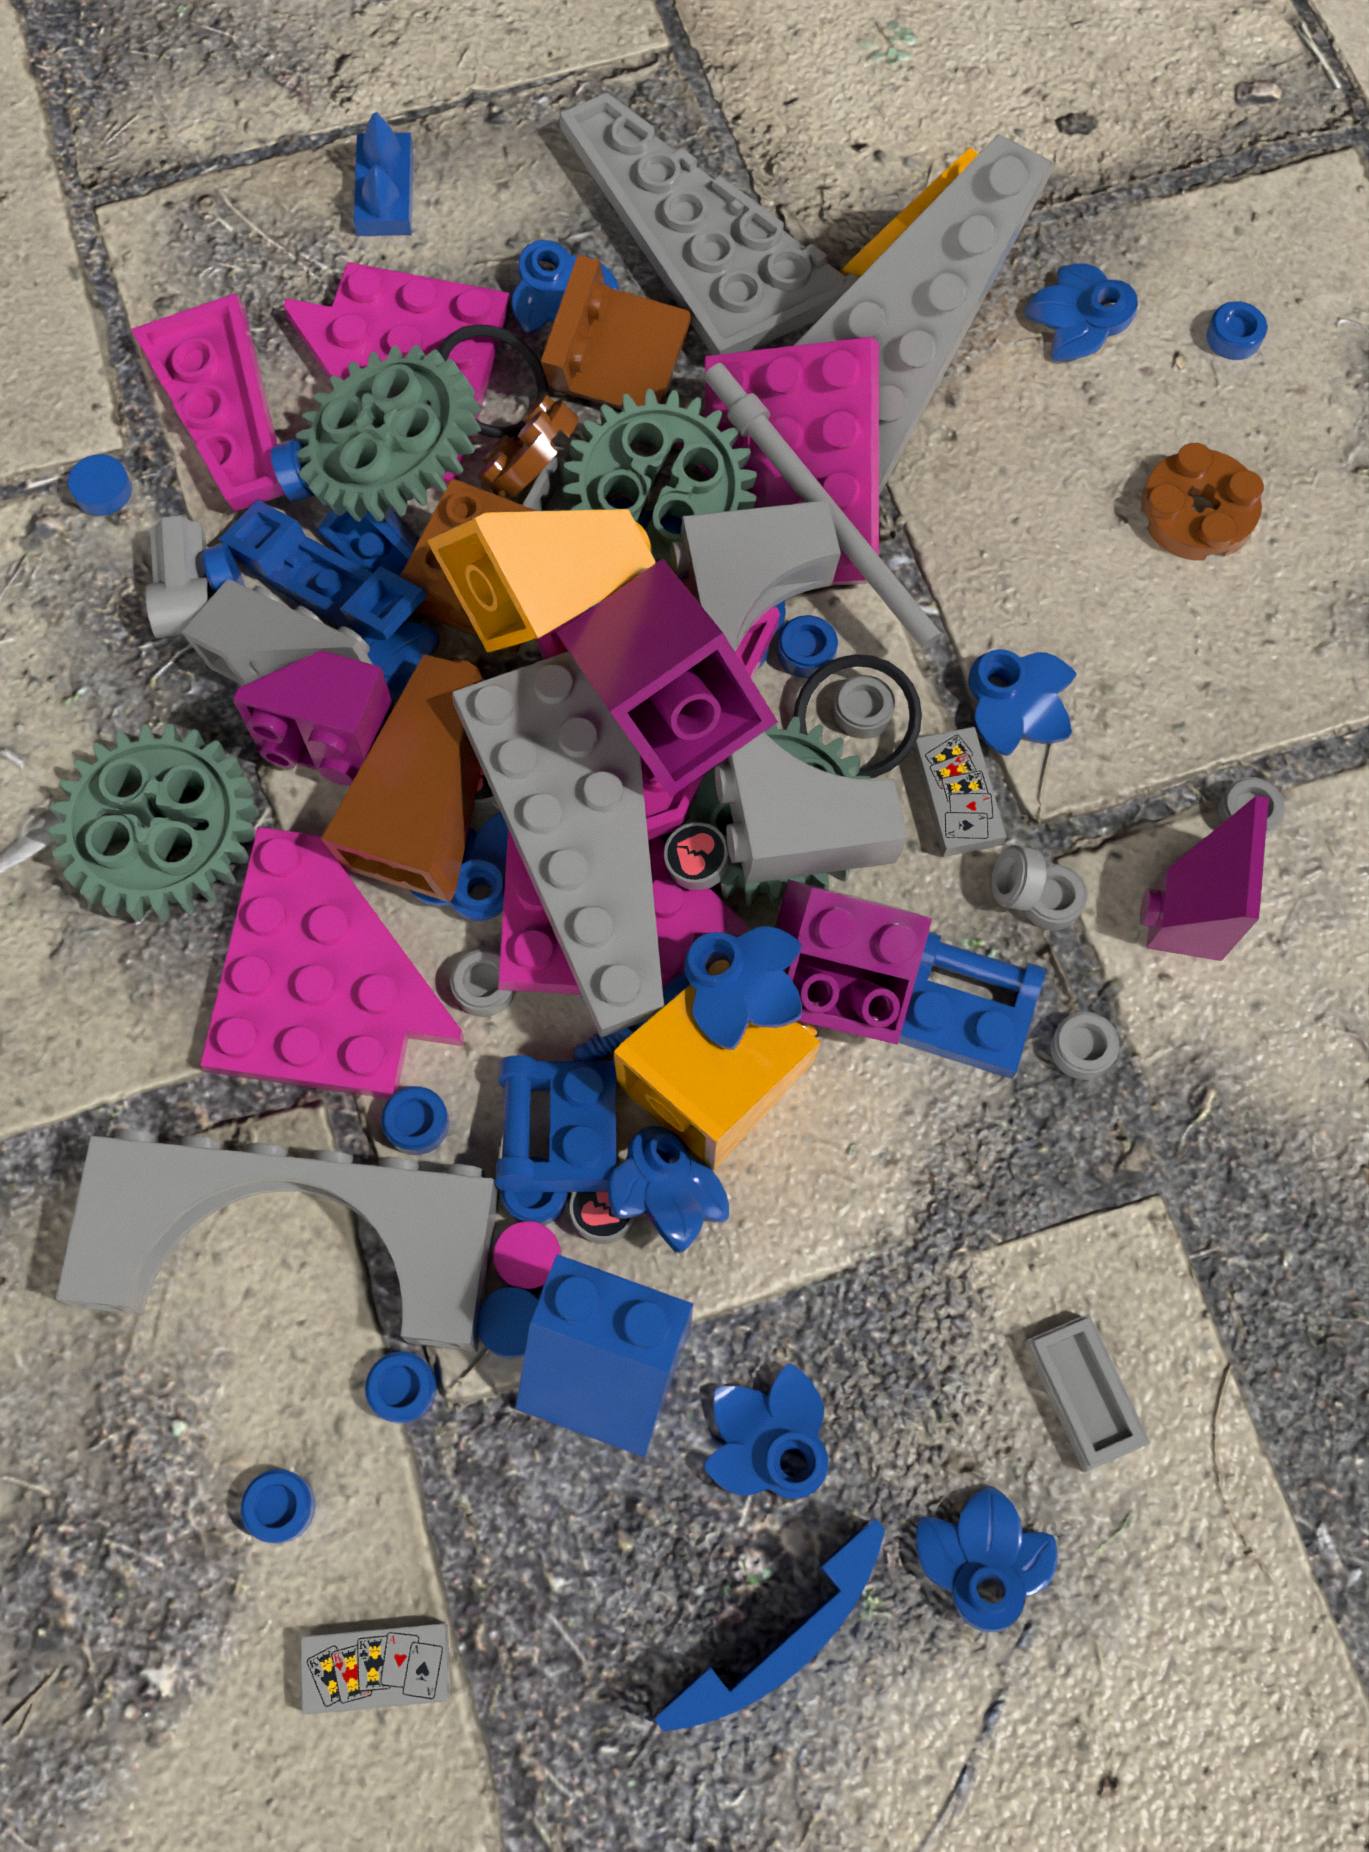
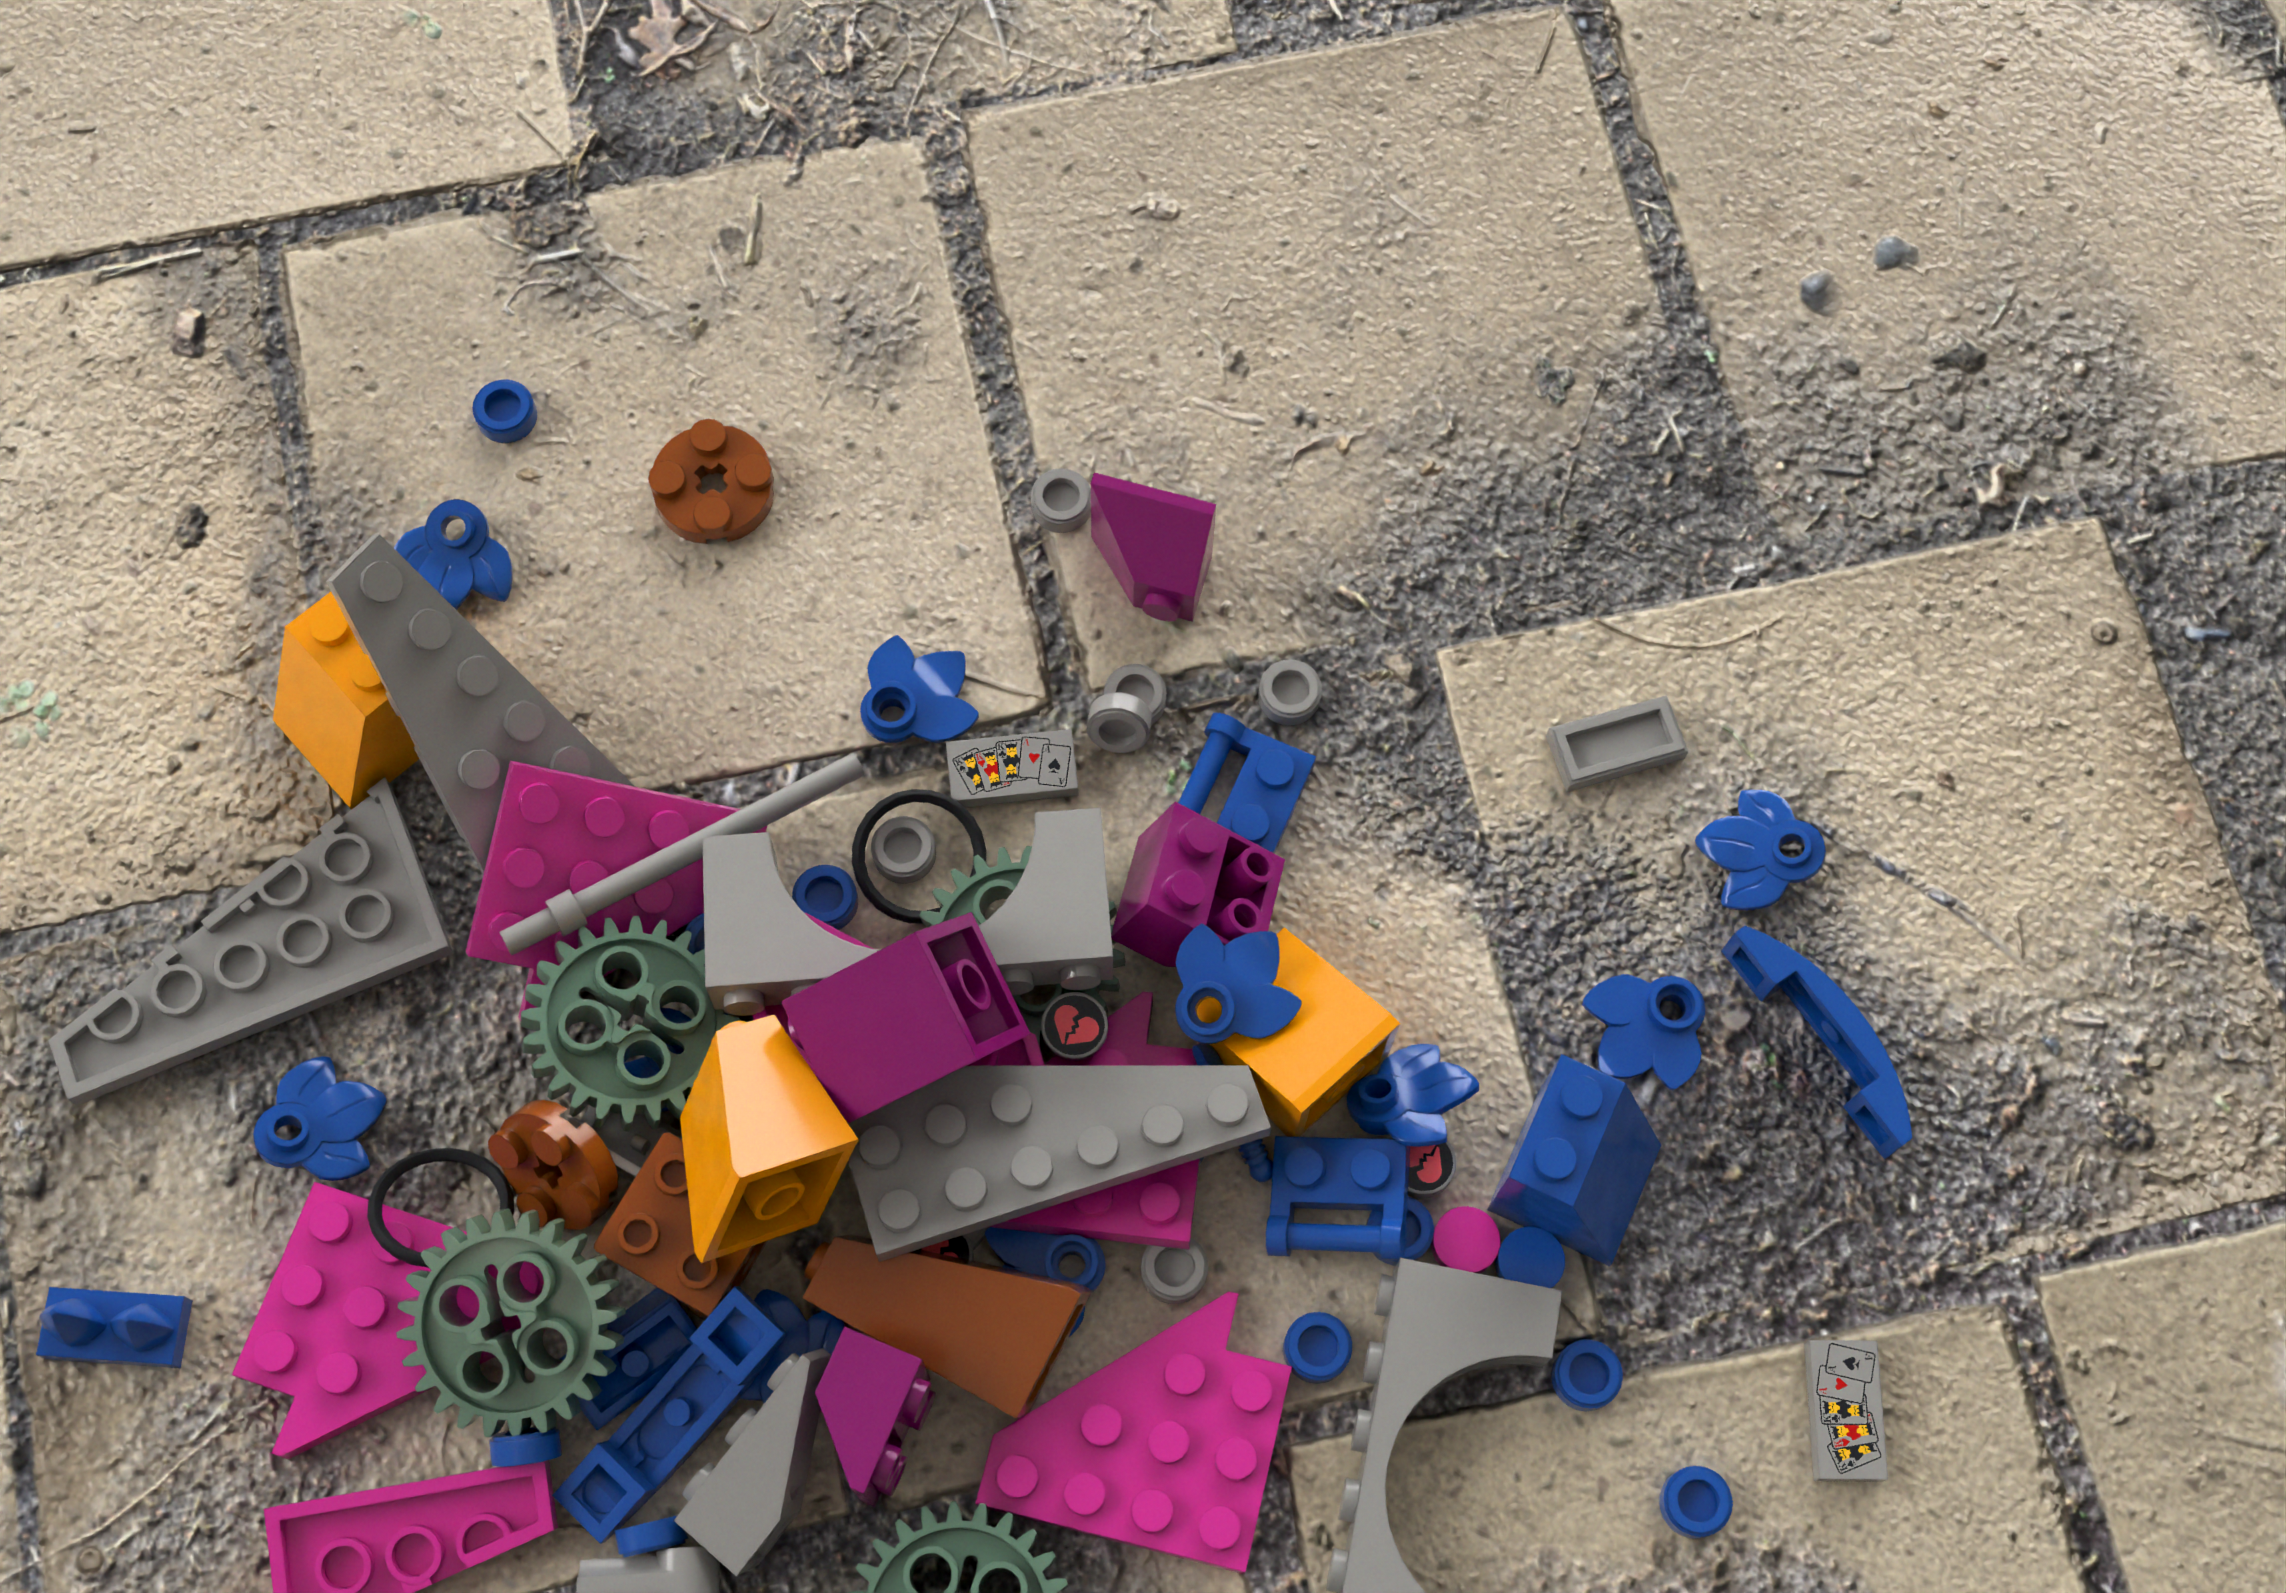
camera: 85 degrees left, 0 degrees up
dark orange bracket [541,254,691,410] -> none

